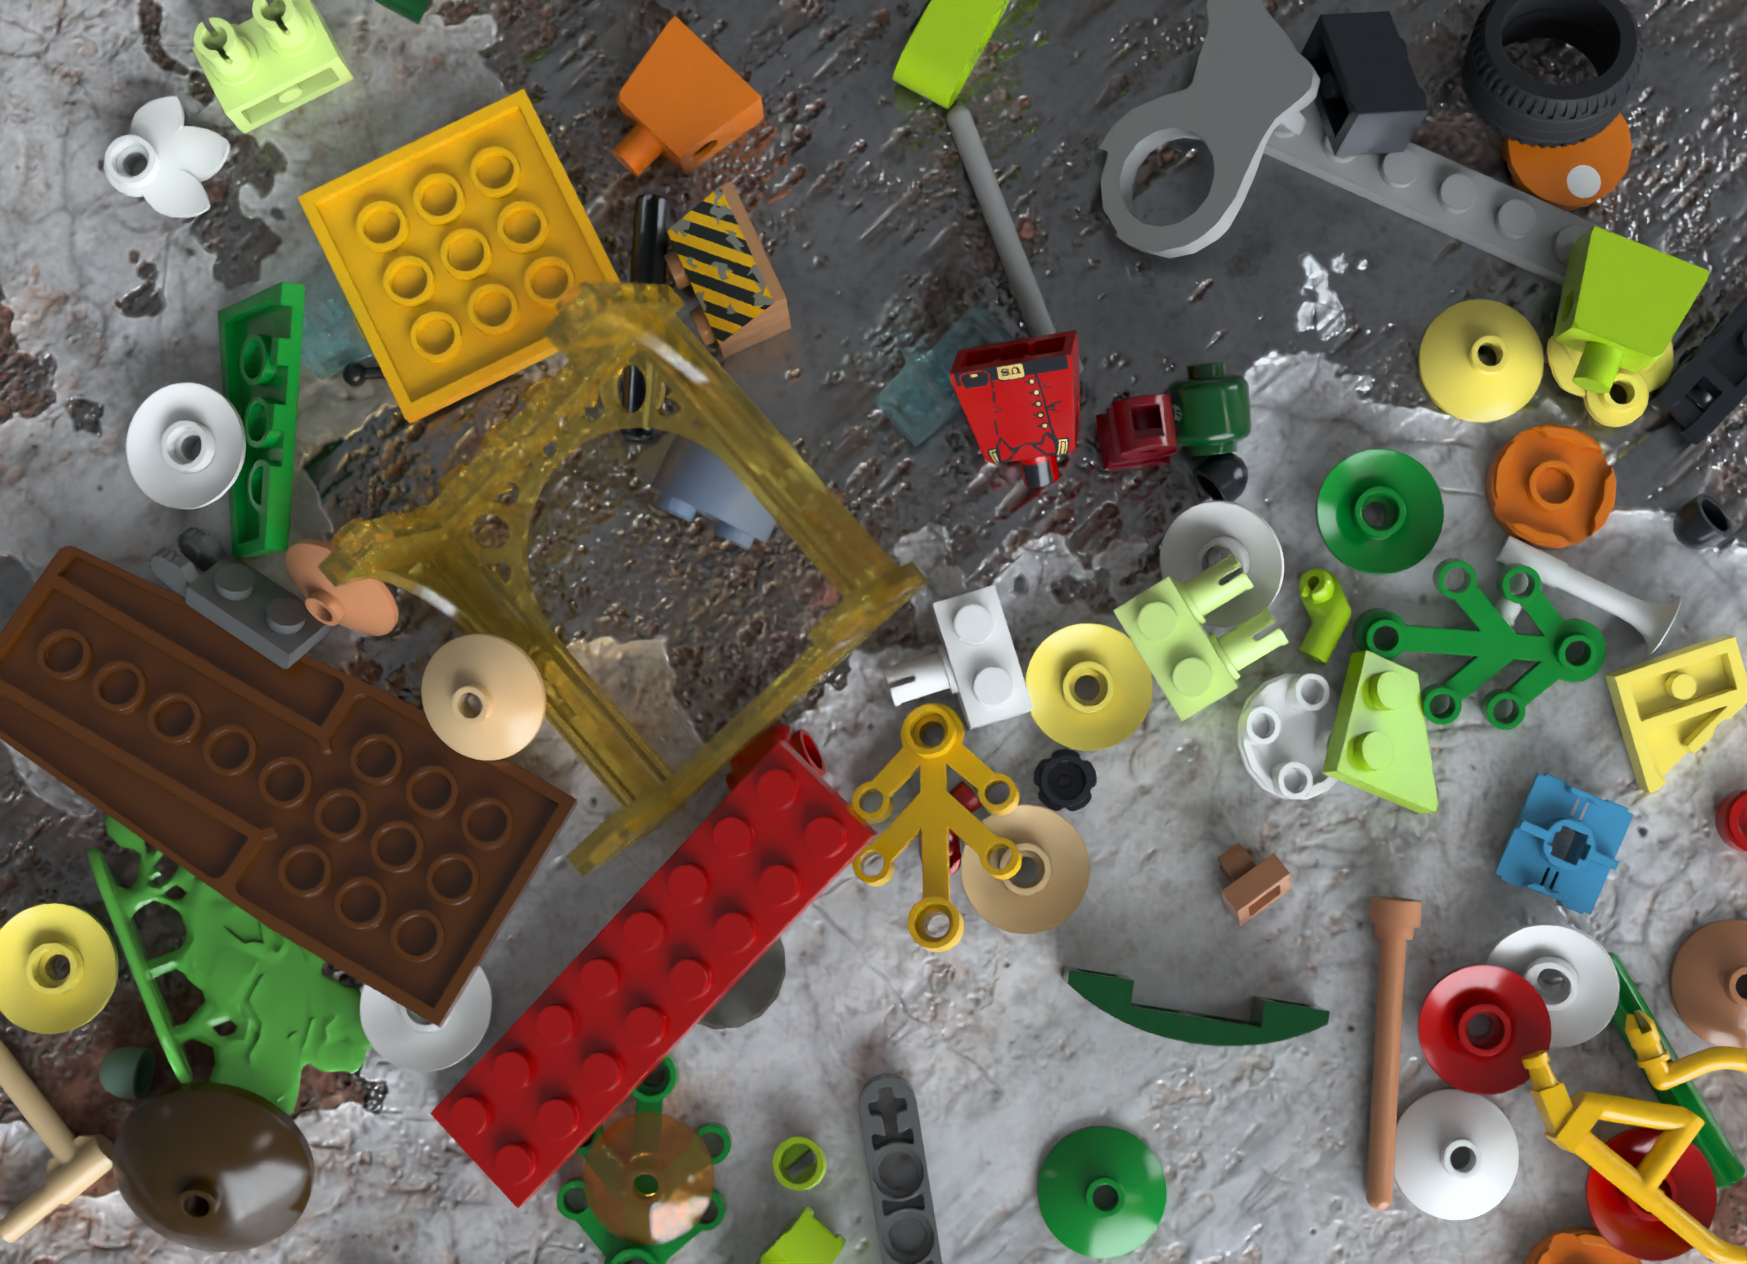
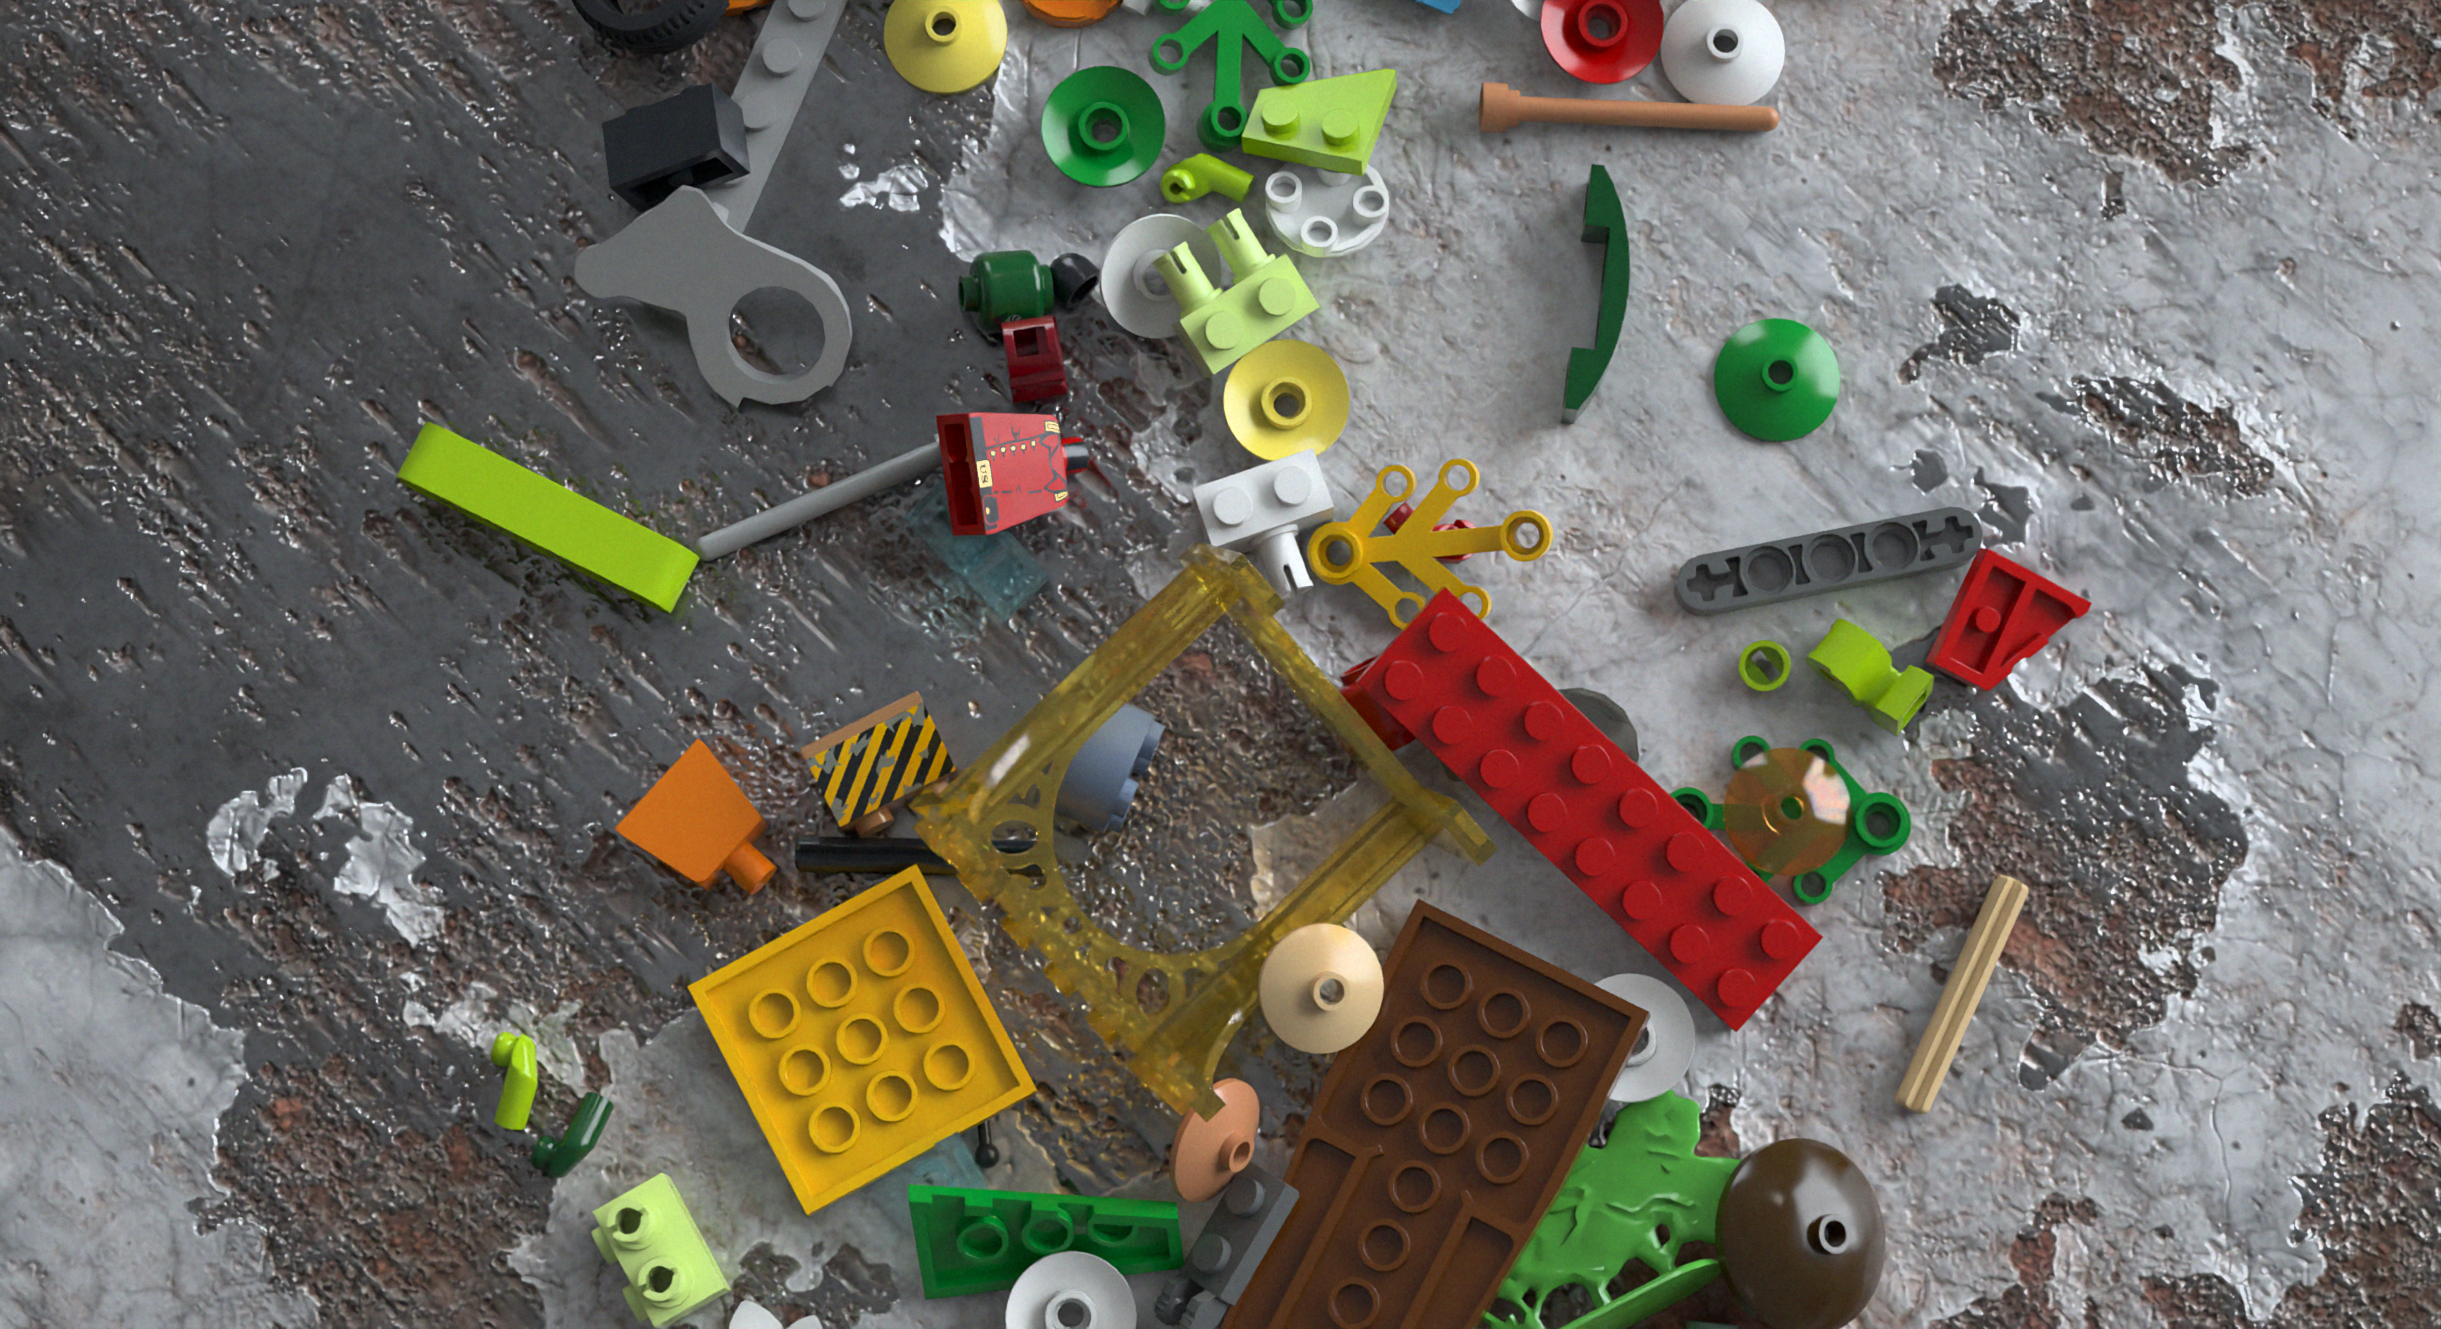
camera: 90 degrees left, 5 degrees down
tan dish [961,804,1090,934] -> none
black plate [1033,749,1097,812] -> none
nougat tile [1218,843,1291,927] -> none

